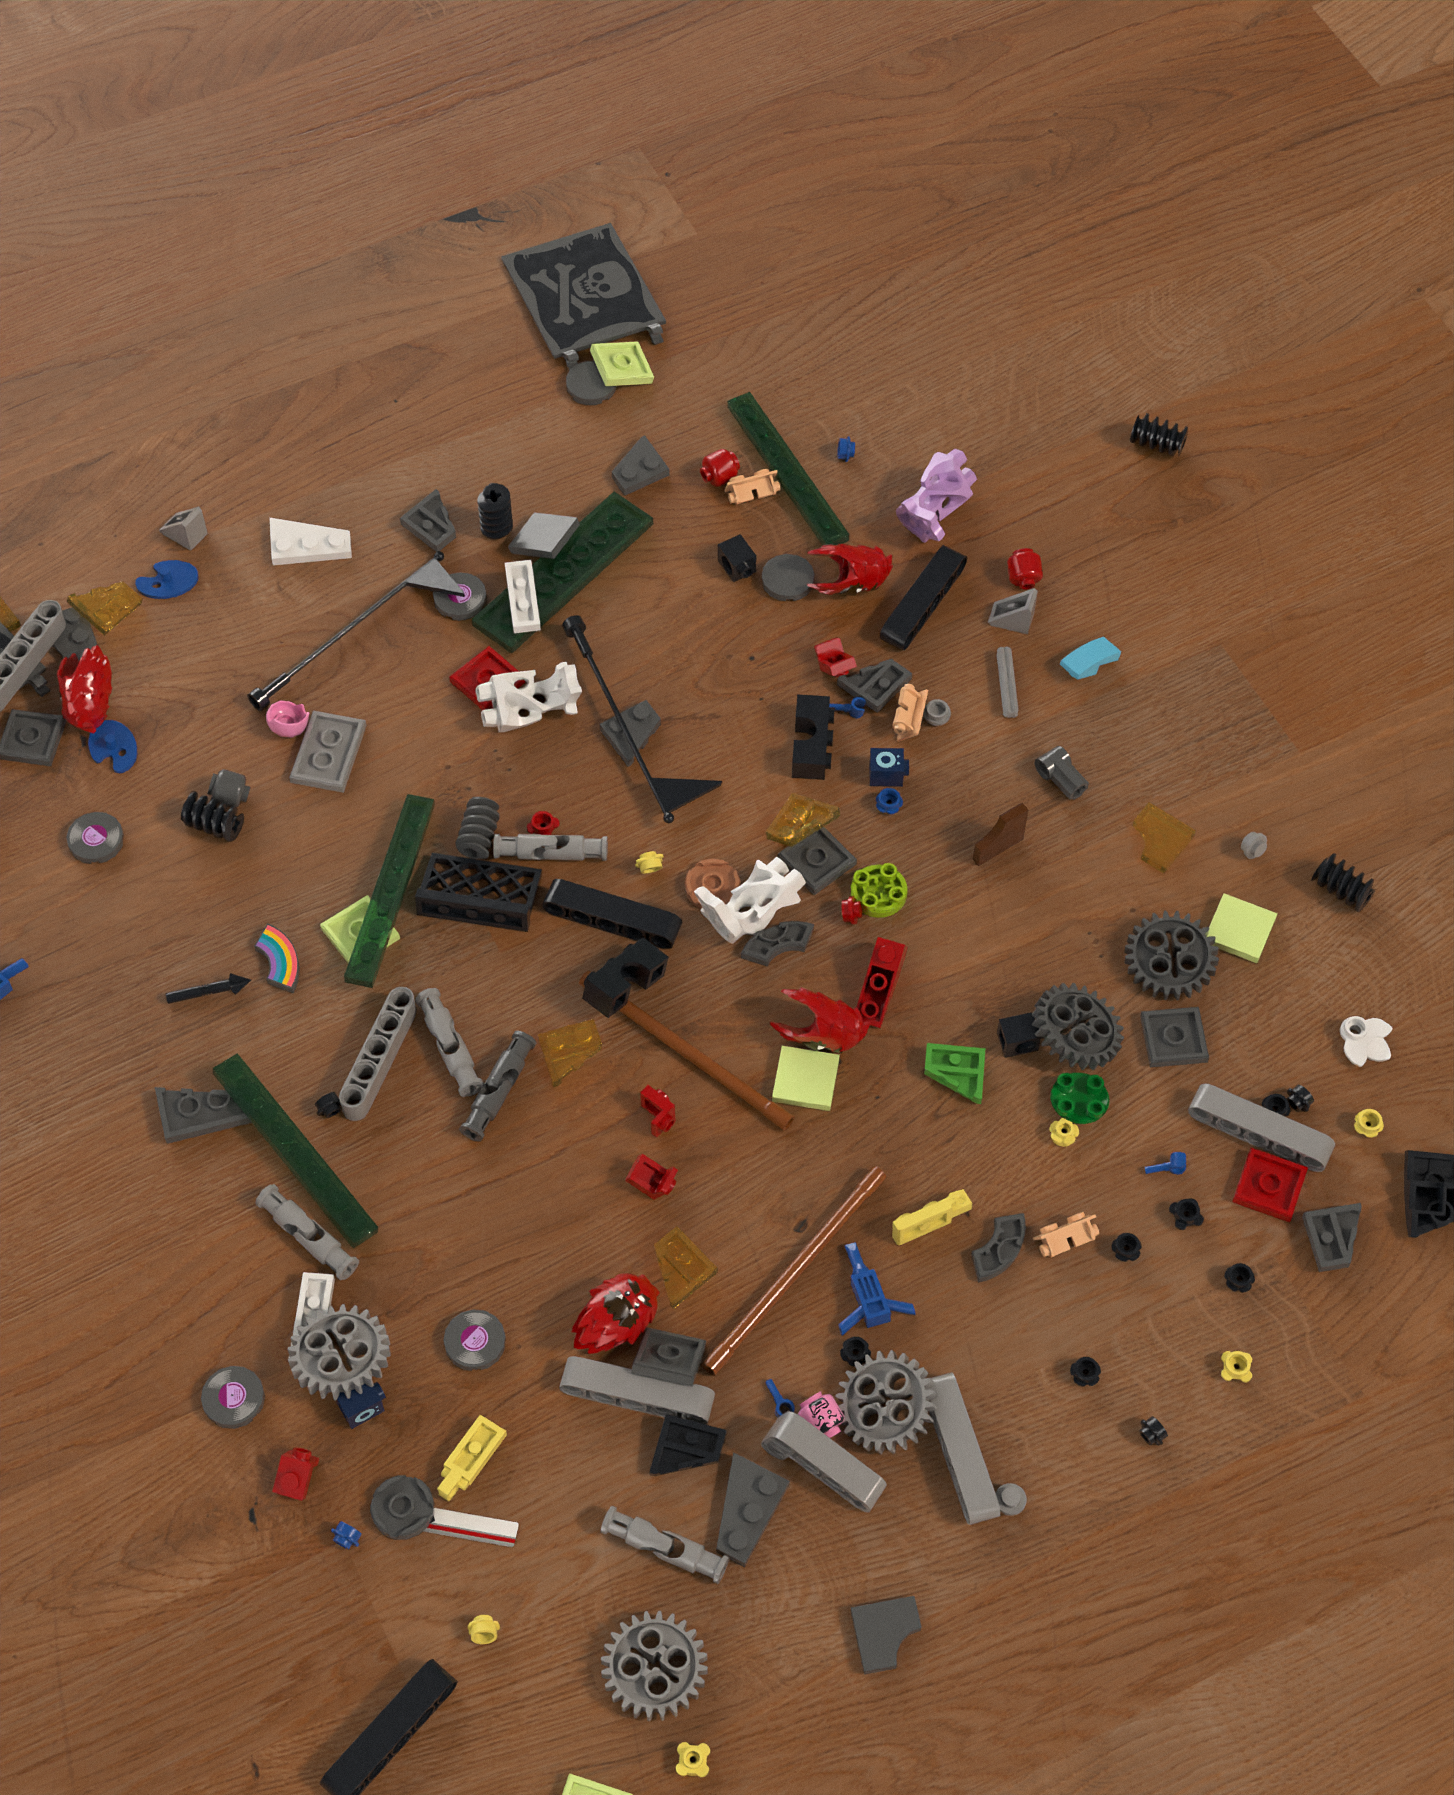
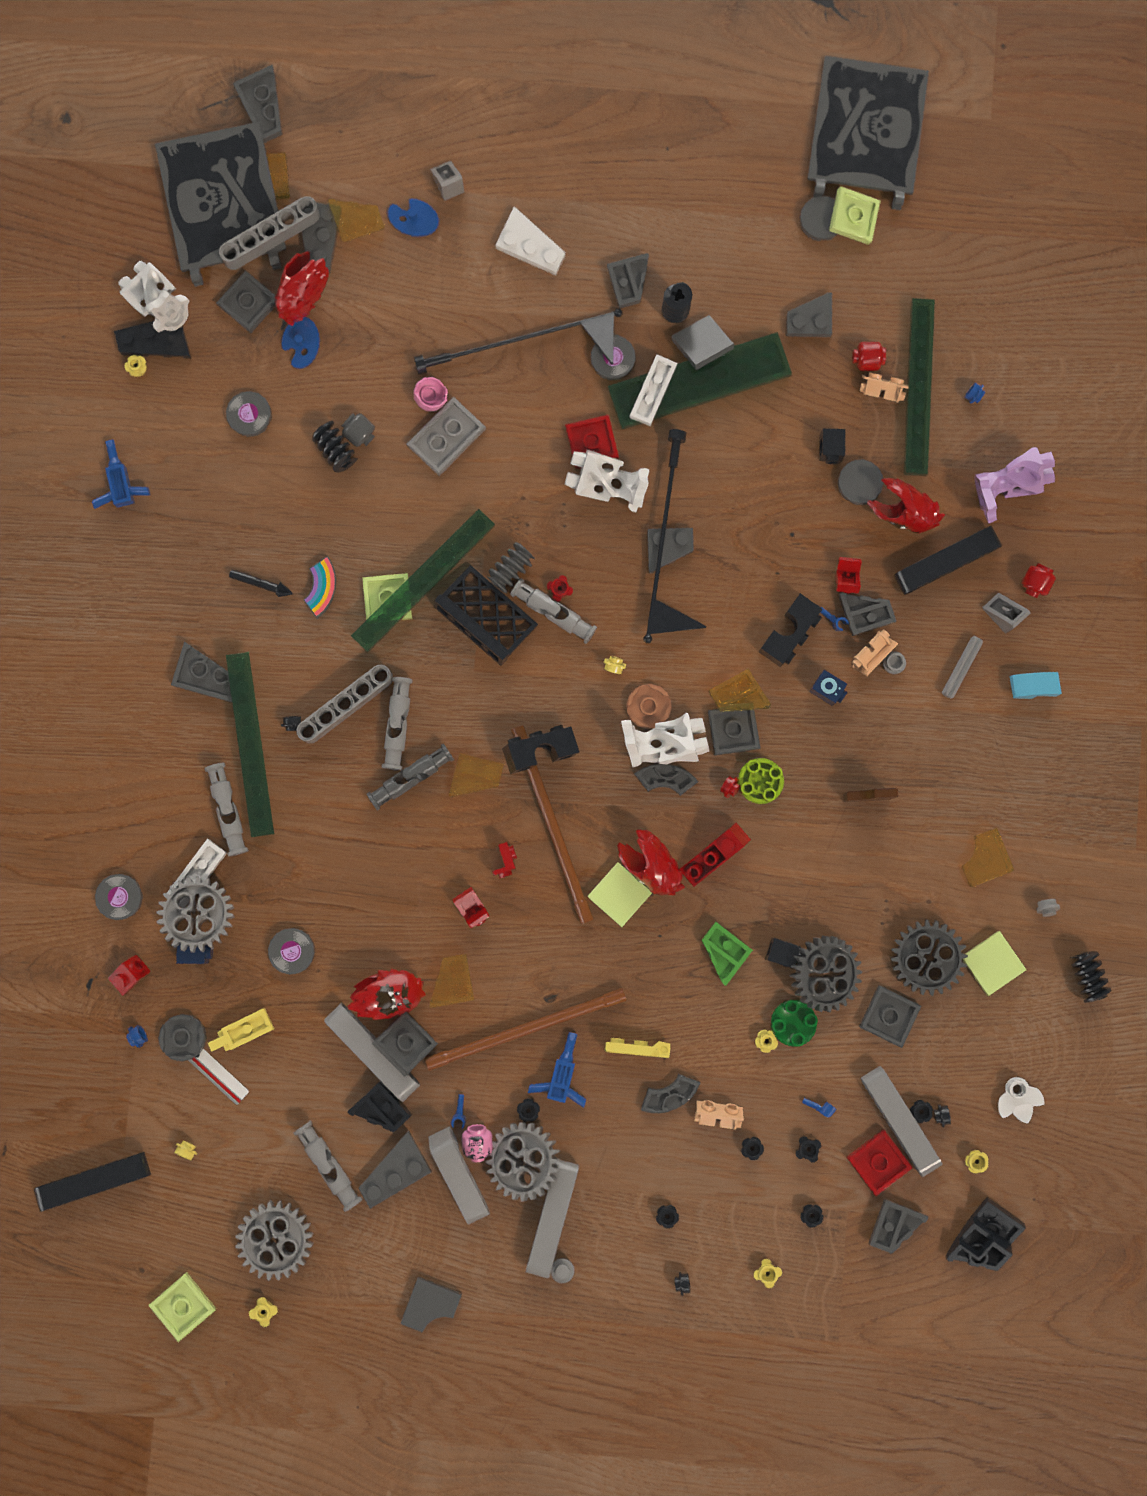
camera: 30 degrees right, 25 degrees up
black beam [542,879,683,949] -> none
blue plate [876,788,903,814] -> none
dark grey piece [1034,746,1089,800] -> none

